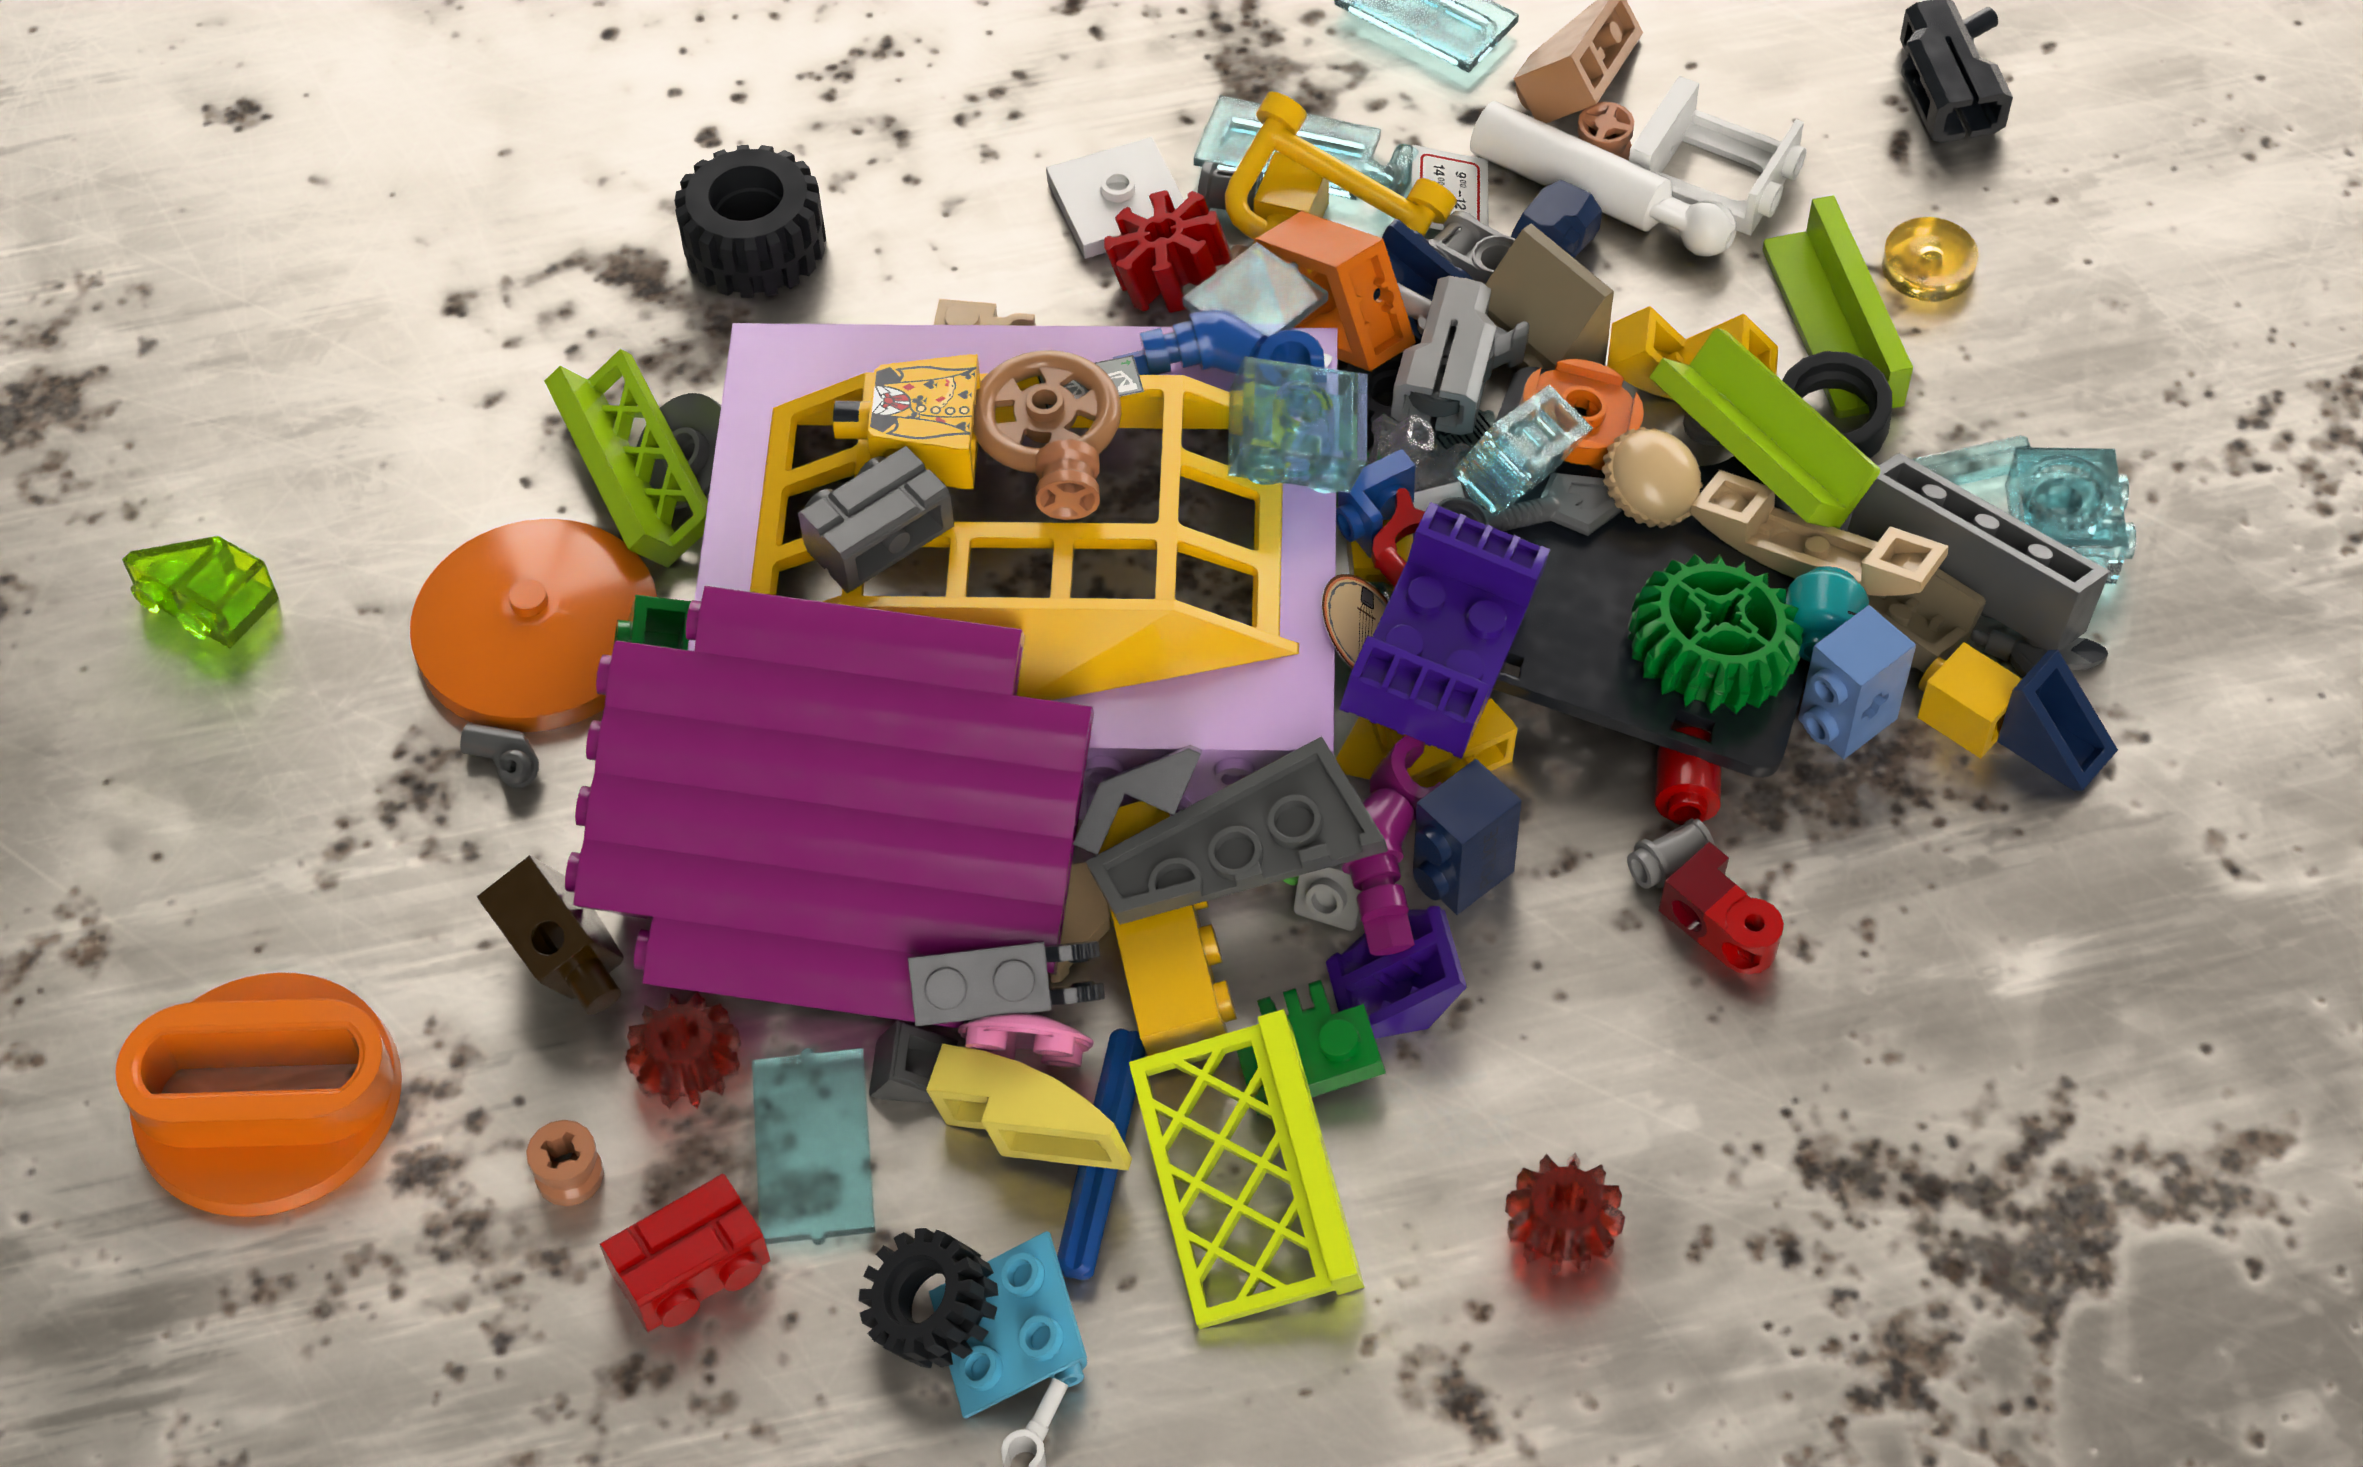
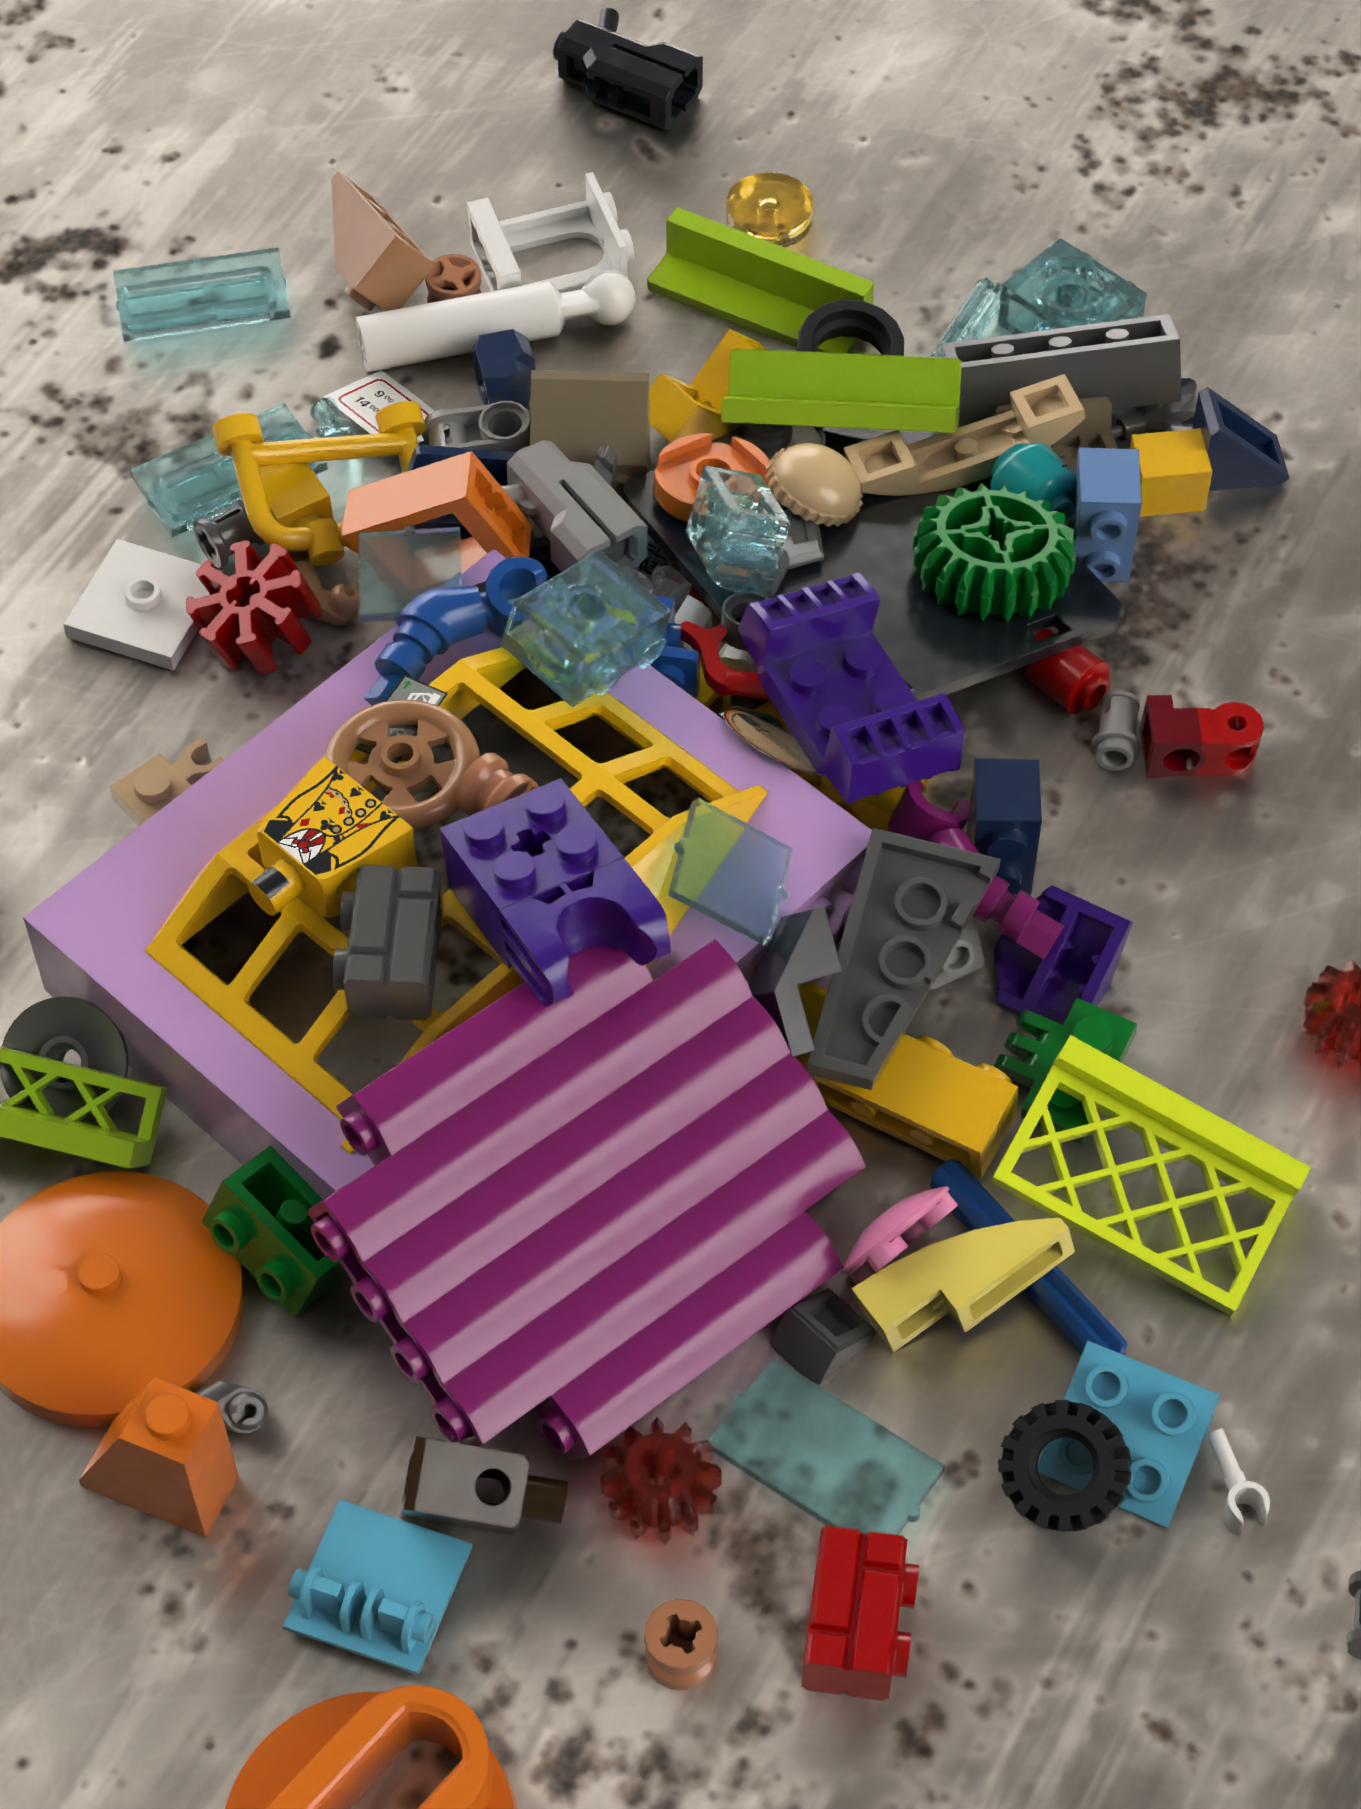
camera: 50 degrees left, 0 degrees up
hinge [908,941,1105,1026] -> none
none -> orange slope [79,1377,239,1538]
none -> medium azure hinge [283,1499,473,1675]
none -> dark purple brick [439,778,671,1007]
none -> clear light blue piece [668,798,793,945]

